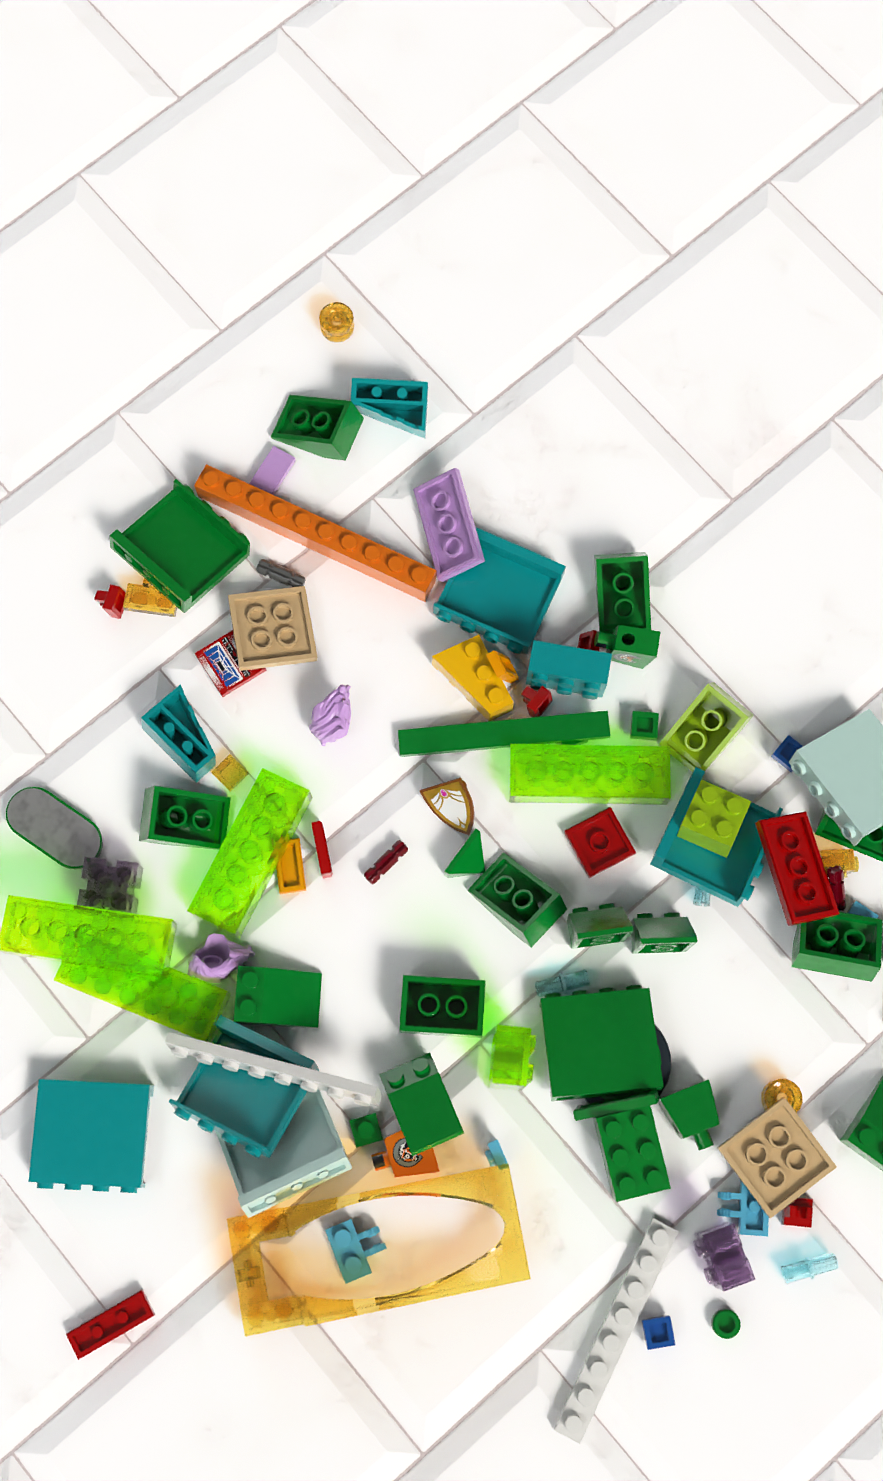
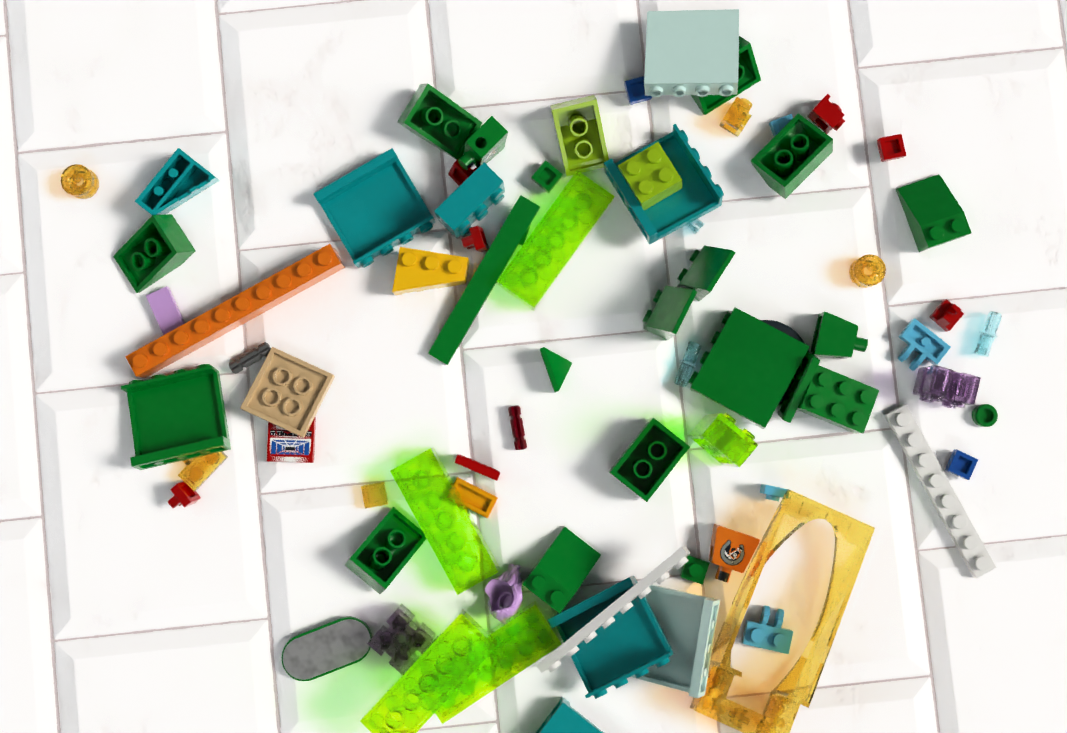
camera: 55 degrees left, 10 degrees up
teal wedge [141,684,216,783] -> none
lavender hair [309,684,351,746] -> none
green slope [379,1052,465,1156] -> none
lavender tile [413,468,485,582] -> none
shield [419,777,475,836] -> none
green slope [468,852,567,948] -> none
light orange tile [486,650,519,684] -> none
red tile [563,807,636,879] -> none
tan plate [717,1097,837,1219] -> none
red tile [755,811,840,926] -> none
dark red axle [827,865,846,911] -> none

